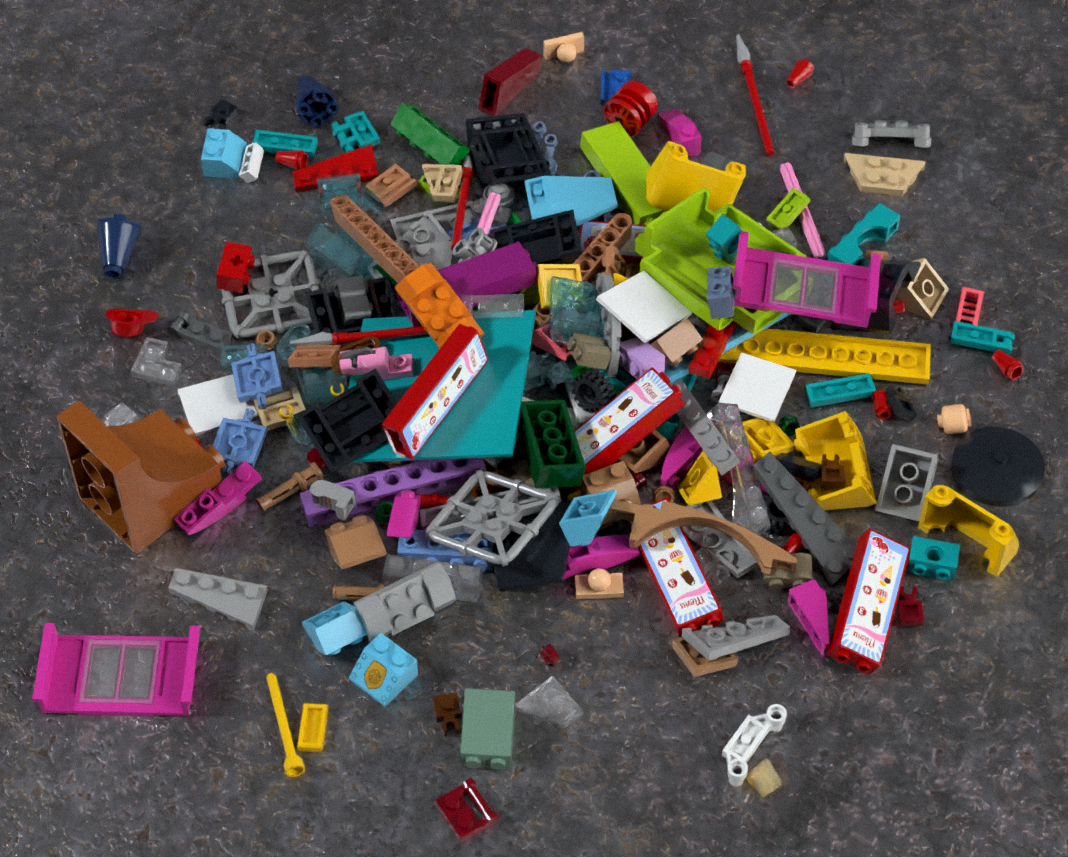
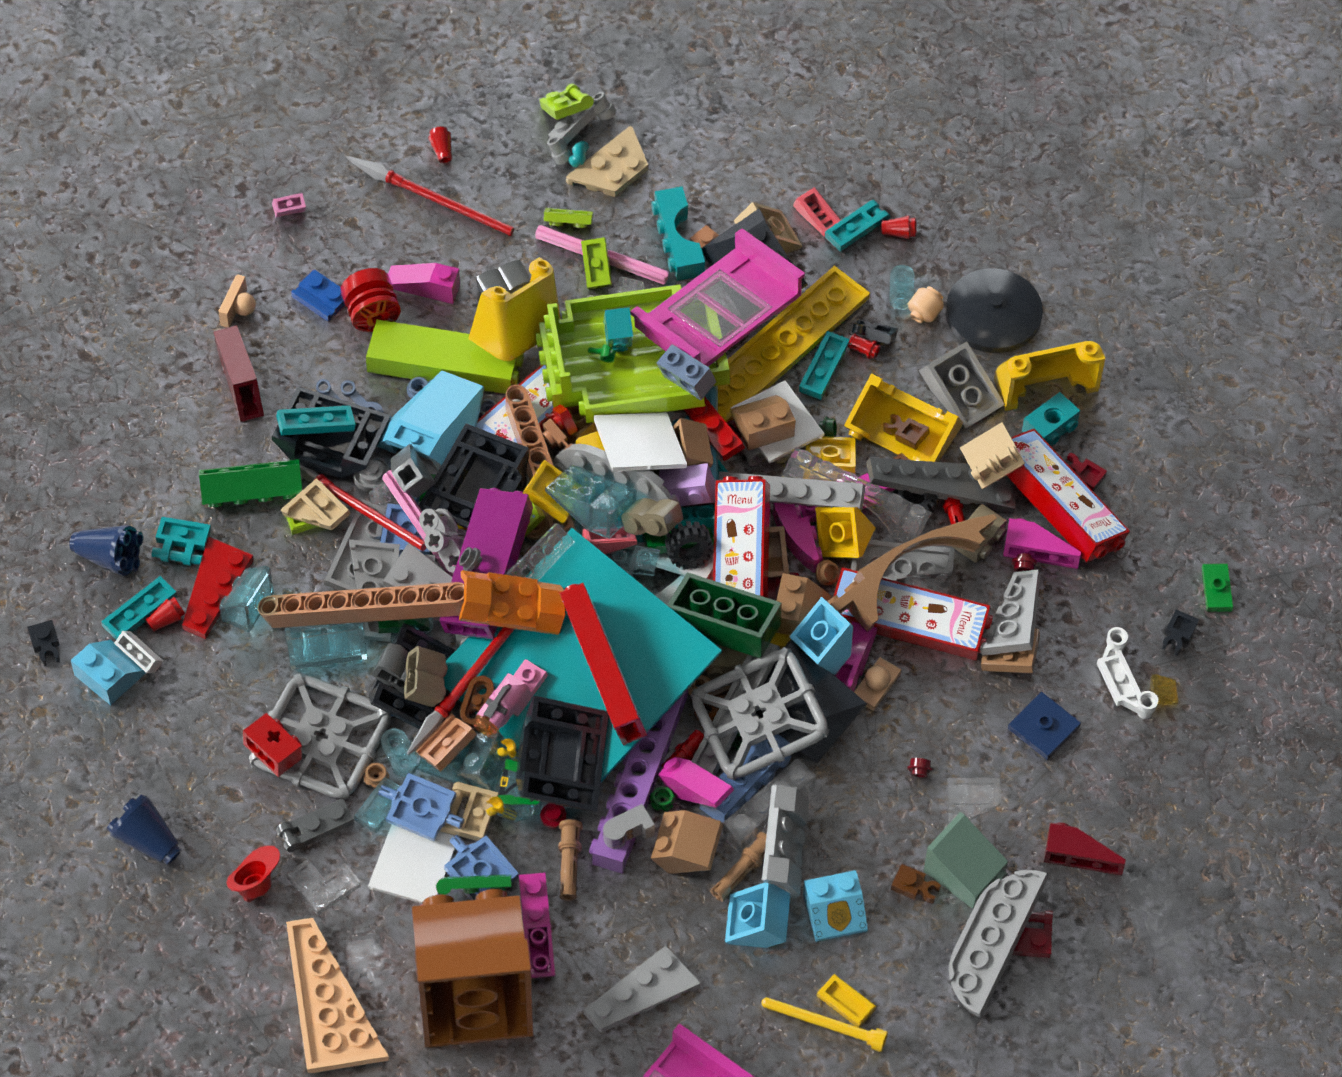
camera: 55 degrees left, 5 degrees up
nougat plate [365,164,417,208] -> none
black piece [776,453,821,482] -> none
none -> bright pink piece [272,193,306,217]
none -> teal plate [276,406,356,435]
none -> light nougat wing [286,918,389,1074]
none -> dark grey slope [391,444,436,498]
none -> dark tan brick [404,646,448,707]
none -> green plate [436,874,512,895]
none -> dark grey plate [459,547,482,571]
none -> lime plate [539,84,594,120]
none -> lime plate [544,208,593,228]
none -> red plate [545,404,578,435]
none -> teal arm [569,141,589,168]
none -> green hand [588,344,616,363]
none -> medium nougat slope [730,395,796,451]
none -> clear light blue plate [889,265,914,310]
none -> light grey plate [949,870,1049,1018]
none -> tan hinge [960,422,1025,489]
none -> dark blue plate [1007,691,1081,760]
none -> dark red plate [1012,553,1037,572]
none -> dark red slope [1044,822,1126,876]
none -> black plate [1162,609,1199,656]
none -> green plate [1201,563,1233,612]

